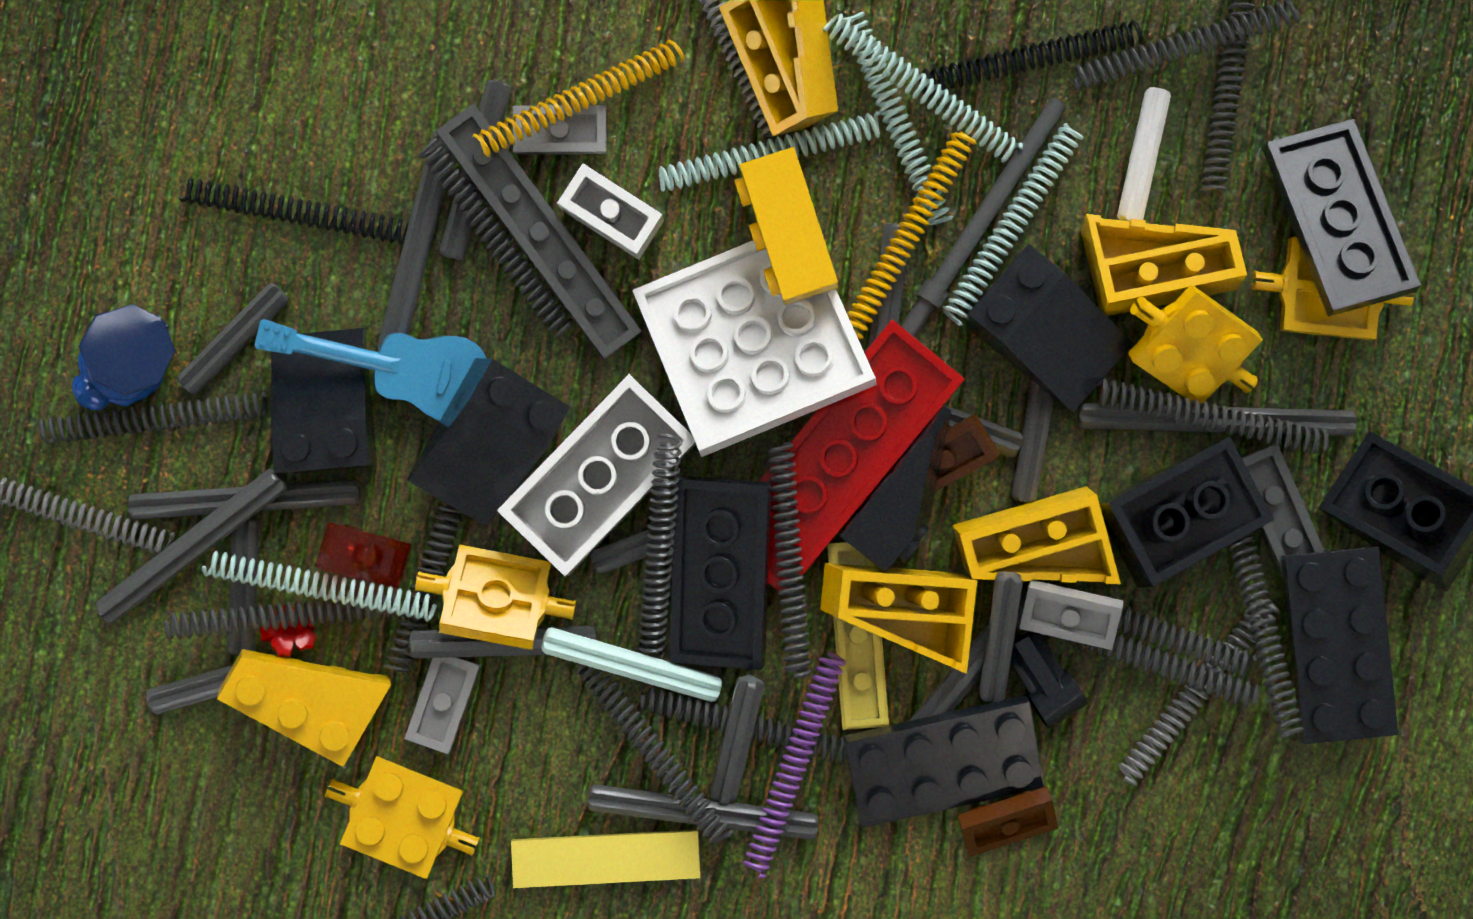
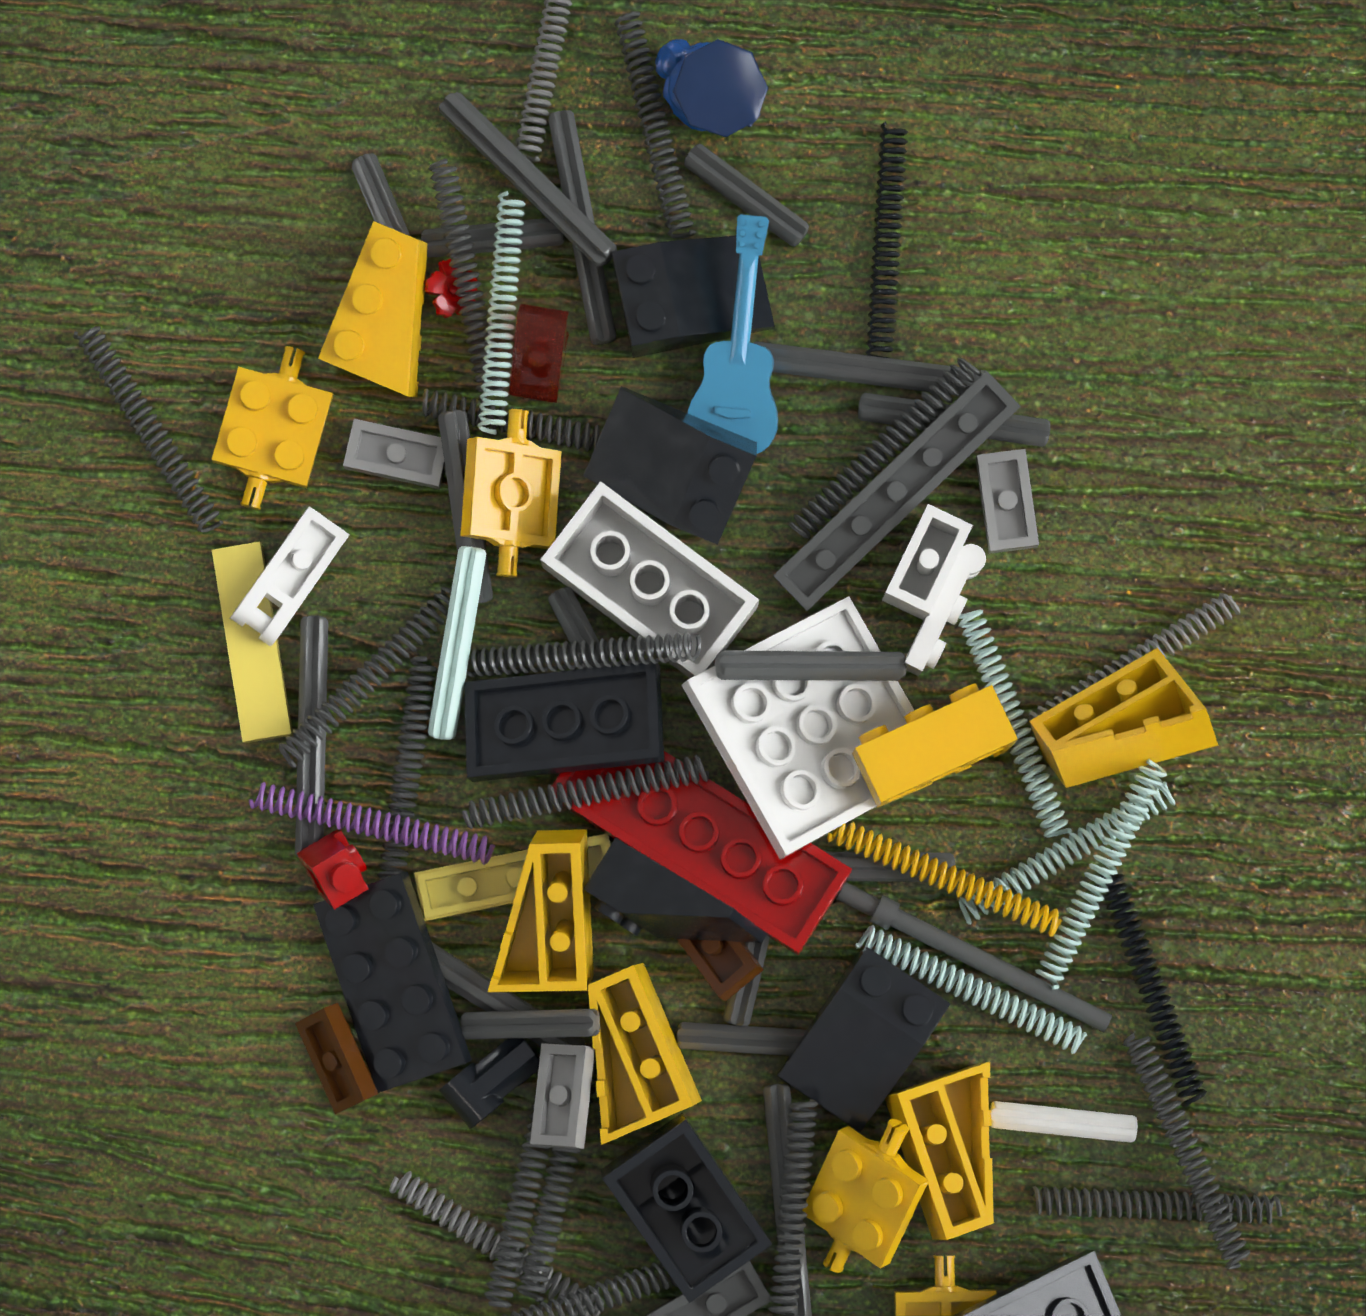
camera: 85 degrees right, 5 degrees down
yellow piece [472,40,685,157] -> none
dark grey axle [710,674,764,805] -> none
none -> white plate [230,506,349,647]
none -> red brick [296,829,369,910]
none -> dark grey axle [715,650,907,681]
none -> white plate [904,544,986,676]

